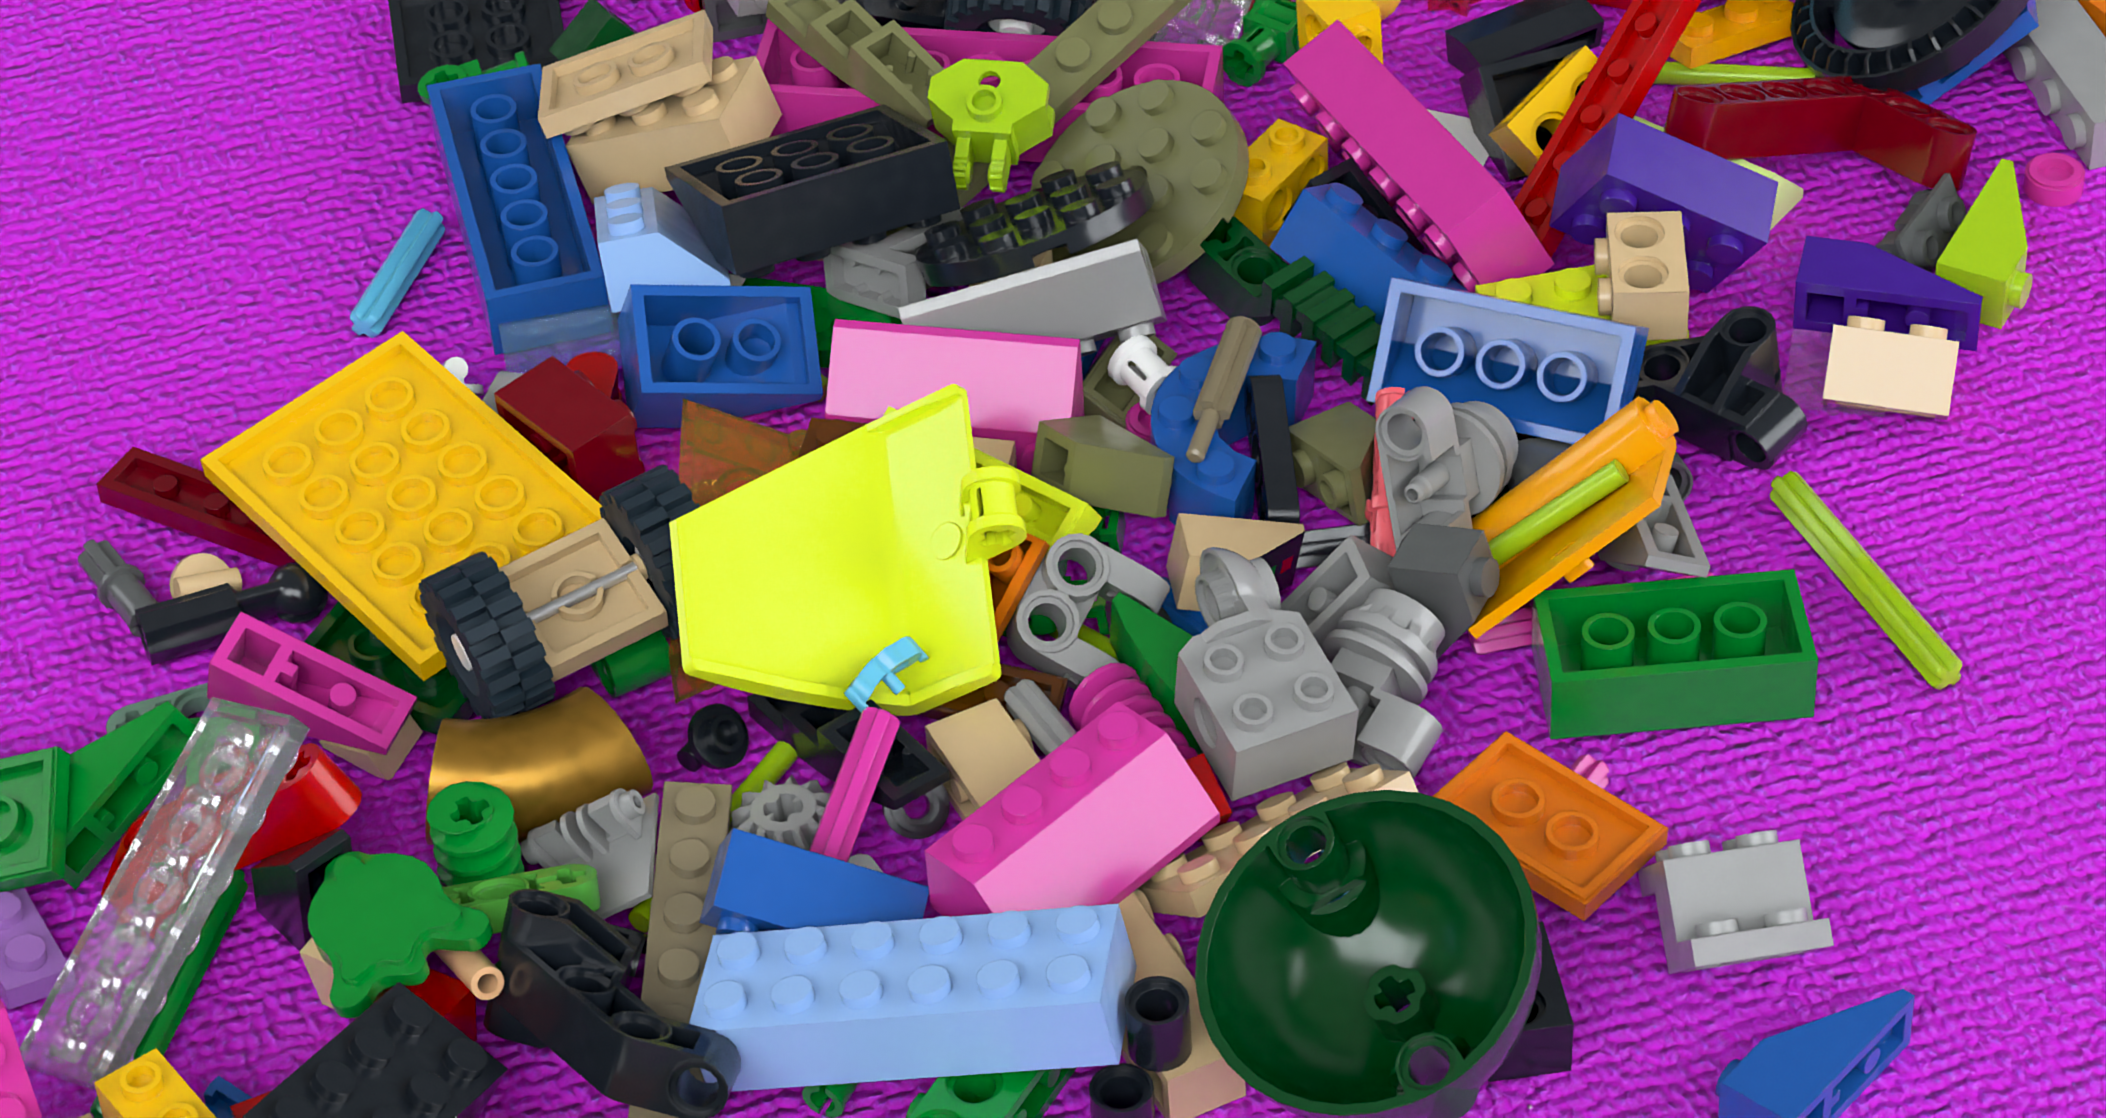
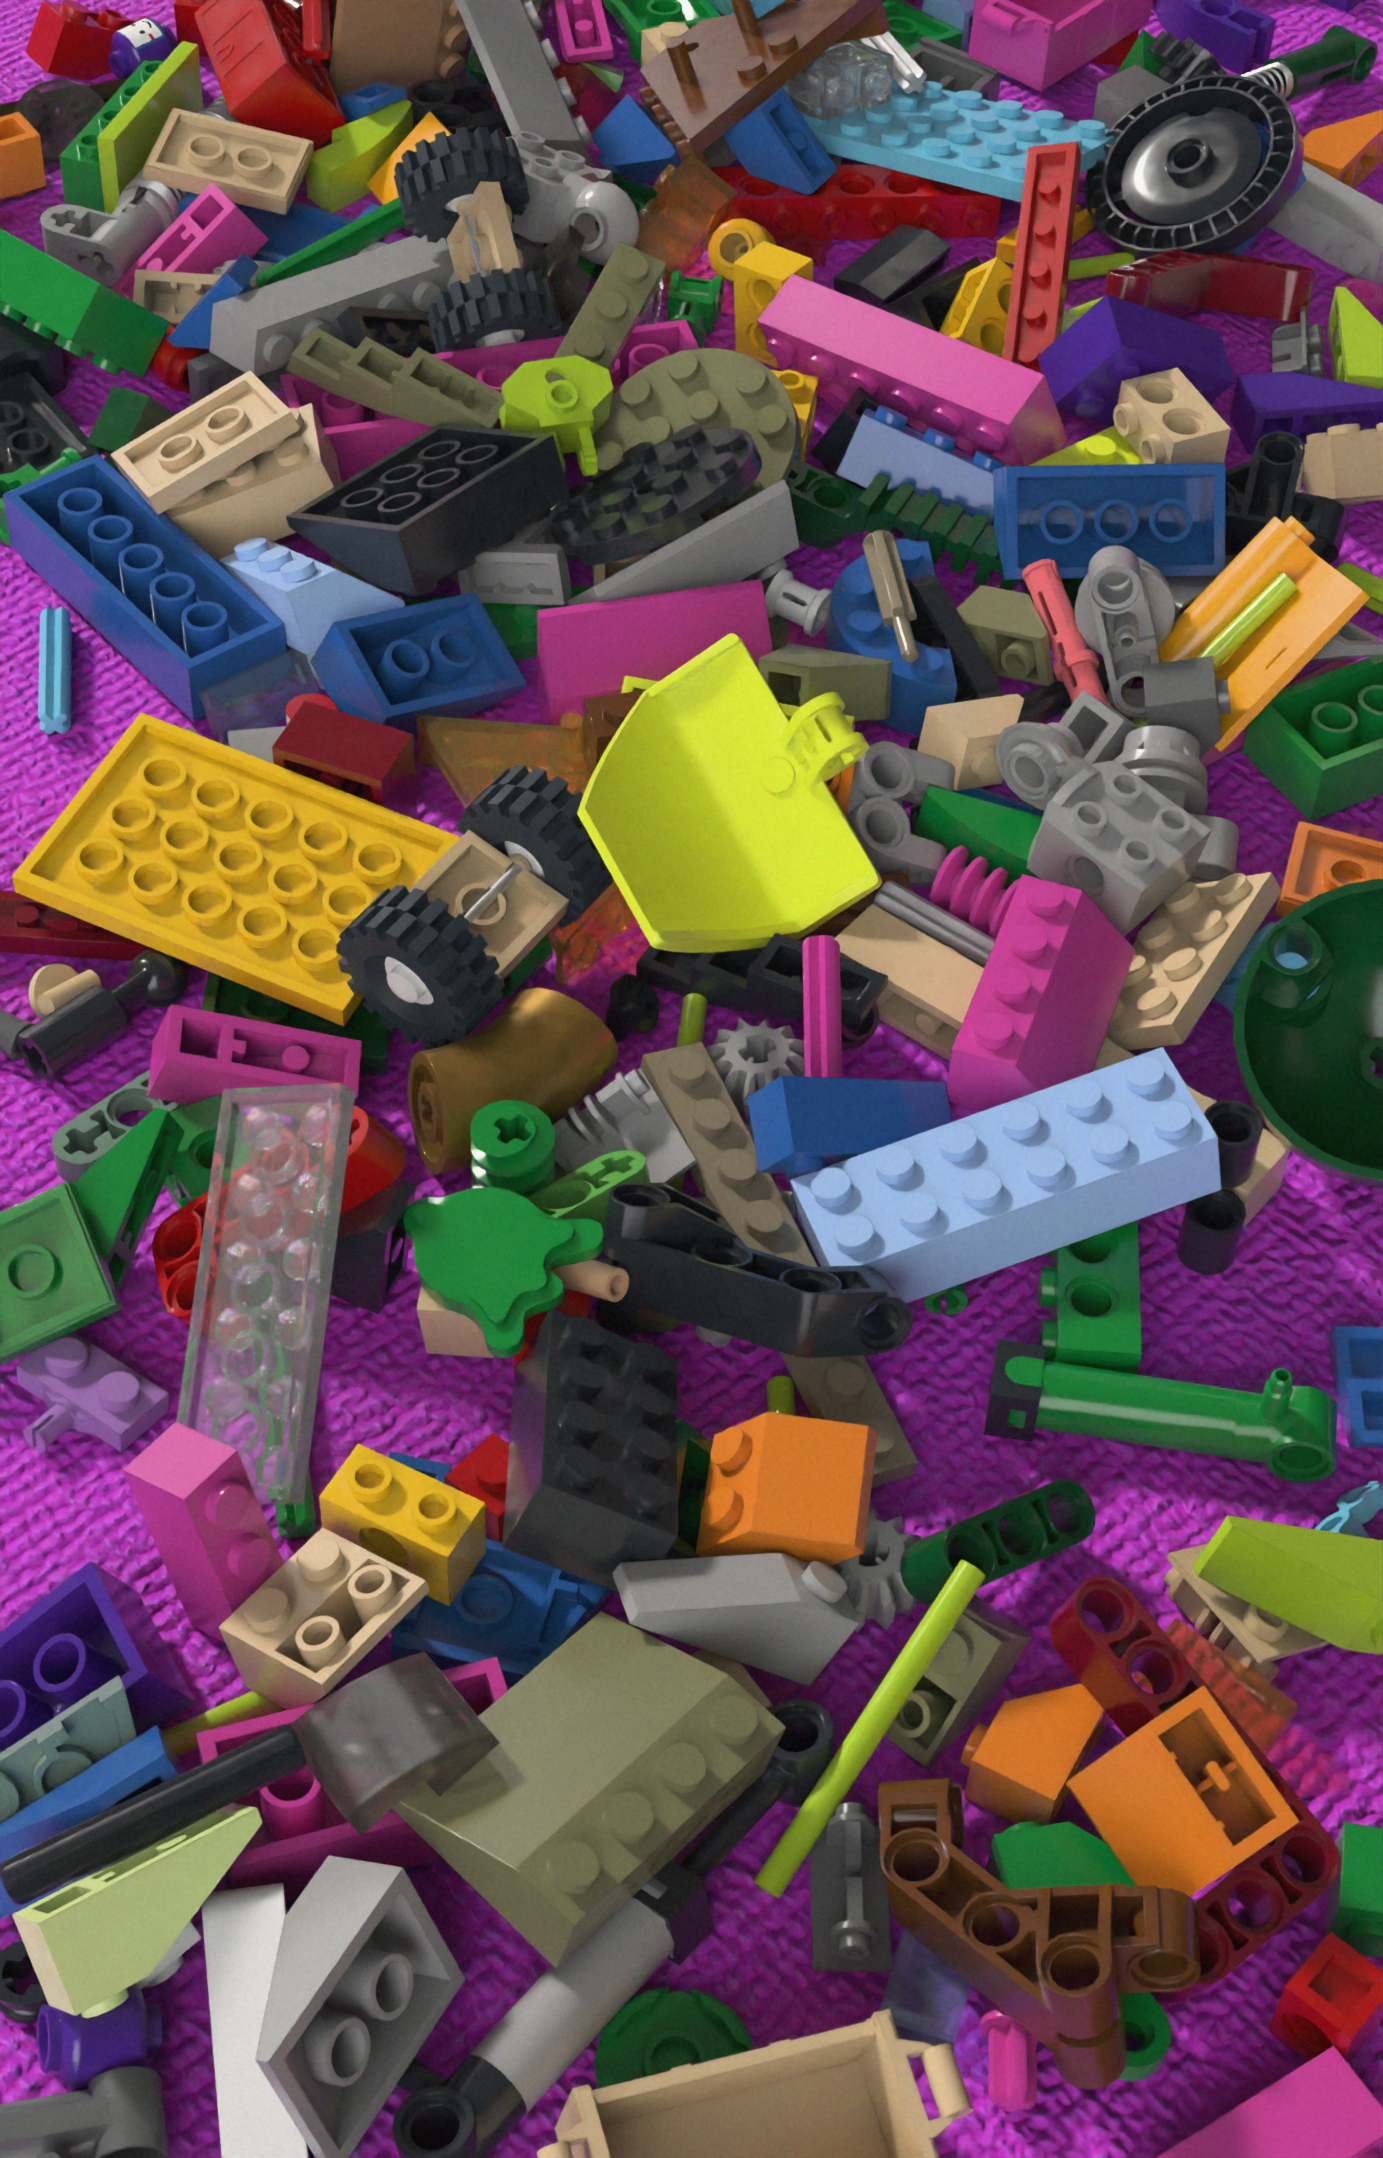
camera: 30 degrees left, 5 degrees up
medium azure piece [844,636,929,713] -> none

